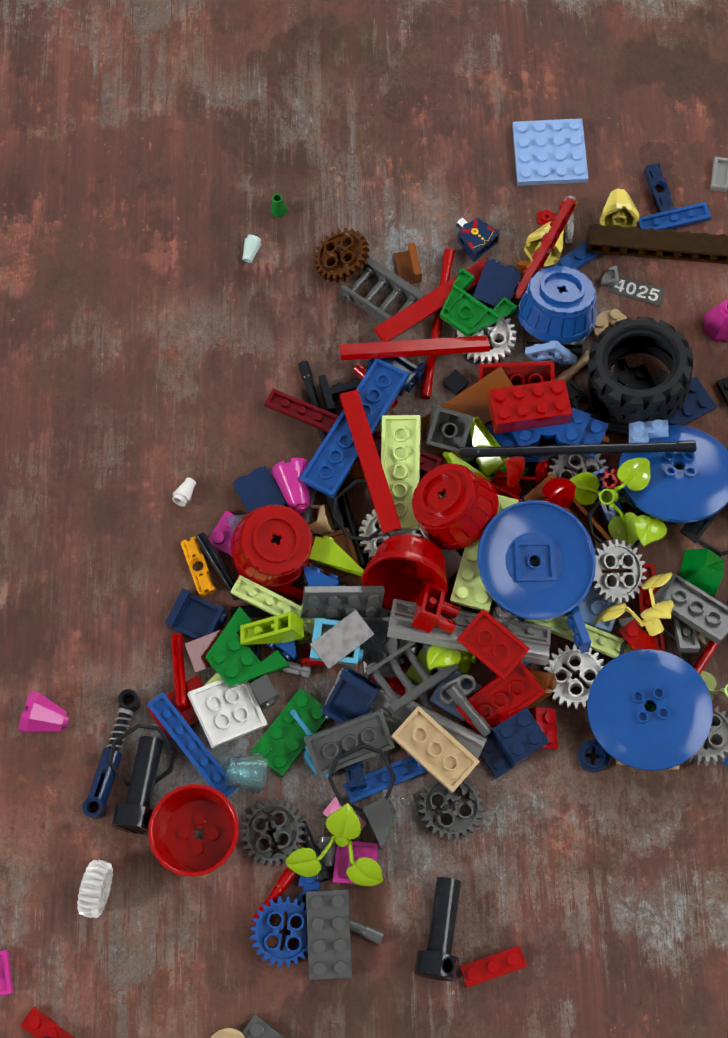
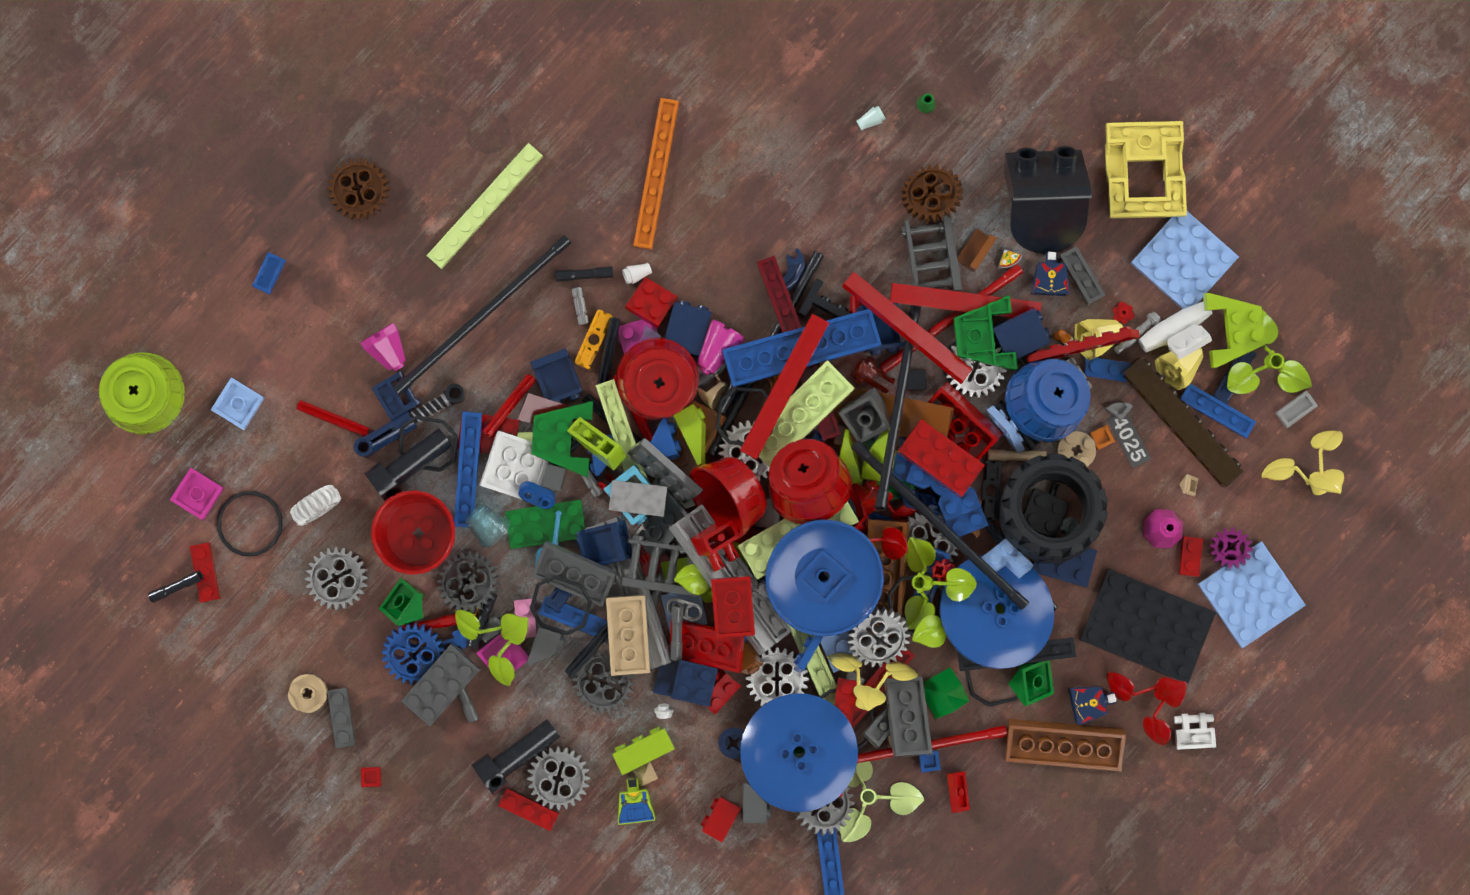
camera: 40 degrees right, 15 degrees up
none -> black piece [217,491,282,556]
none -> red axle [296,400,369,436]
none -> light grey gear [305,547,369,610]
none -> dark blue plate [372,371,421,421]
none -> green slope [379,578,426,626]
none -> black piece [393,235,571,395]
none -> yellowish green plate [427,143,543,269]
none -> blue plate [518,481,555,509]
none -> light grey gear [527,746,590,810]
none -> black piece [555,266,613,282]
none -> black axle [565,622,608,677]
none -> light grey axle [572,287,589,325]
none -> lime brick [612,726,675,775]
none -> torso [618,778,656,825]
none -> red plate [625,277,678,328]
none -> orange tile [633,98,679,250]
none -> tan slope [633,762,658,787]
none -> white plate [654,703,674,719]
none -> red brick [700,796,741,842]
none -> dark grey slope [743,780,771,823]
none -> dark blue piece [783,248,805,290]
none -> clear red piece [850,356,895,394]
none -> black piece [874,305,922,511]
none -> tile [998,249,1022,269]
none -> black plate [1004,146,1092,253]
none -> dark grey plate [1059,246,1105,305]
none -> orange tile [1089,425,1115,450]
none -> light yellow piece [1105,121,1187,218]
none -> white plate [1138,301,1212,359]
none -> tan slope [1179,475,1198,497]
none -> lime wing [1203,293,1266,368]
none -> lime plant [1227,310,1312,394]

